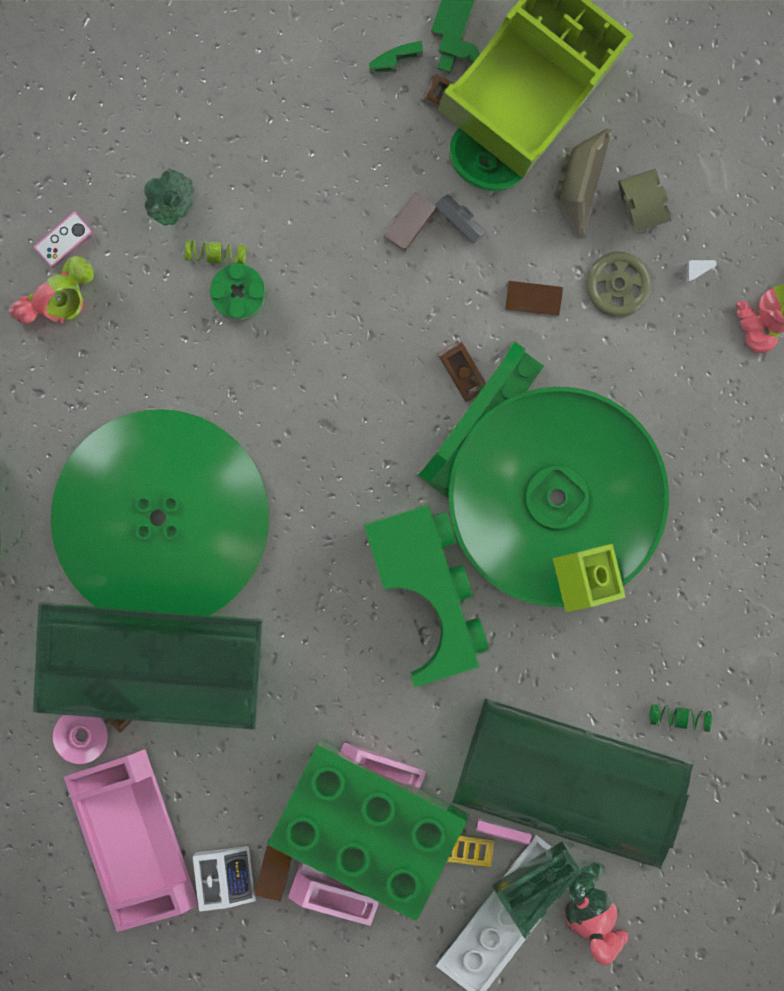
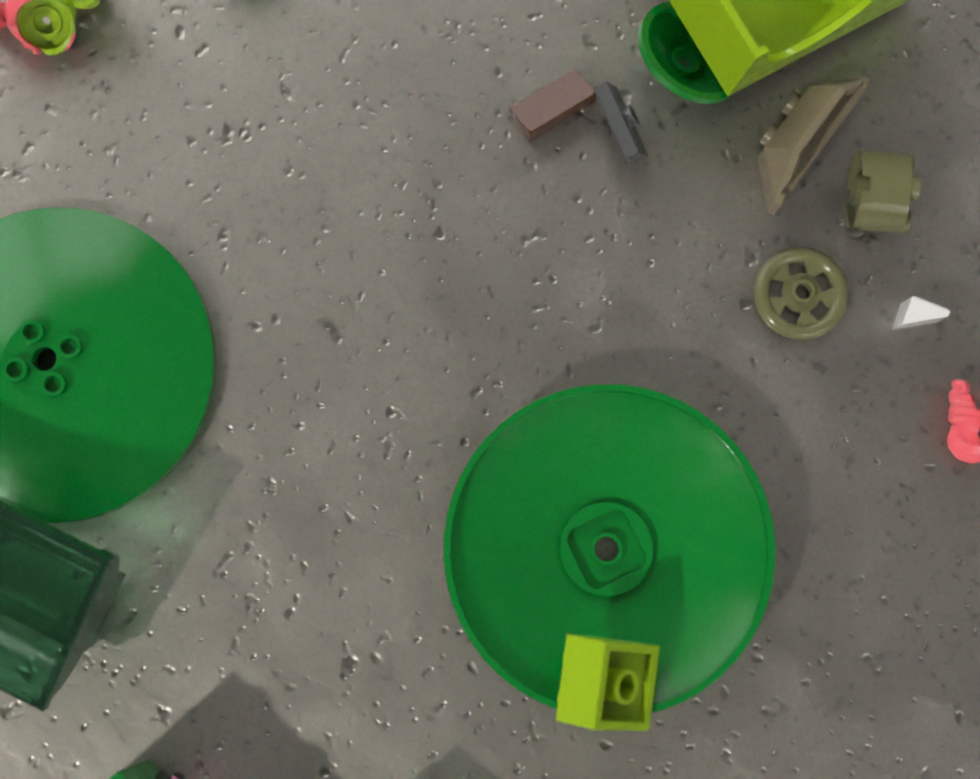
camera: 20 degrees right, 5 degrees down
lime piece [185,239,246,265] -> none
green brick [210,263,266,321] -> none
green piece [364,504,490,688] -> none
green plate [415,341,544,499] -> none
reddish brown slope [437,340,486,402] -> none
reddish brown slope [505,281,563,316] -> none

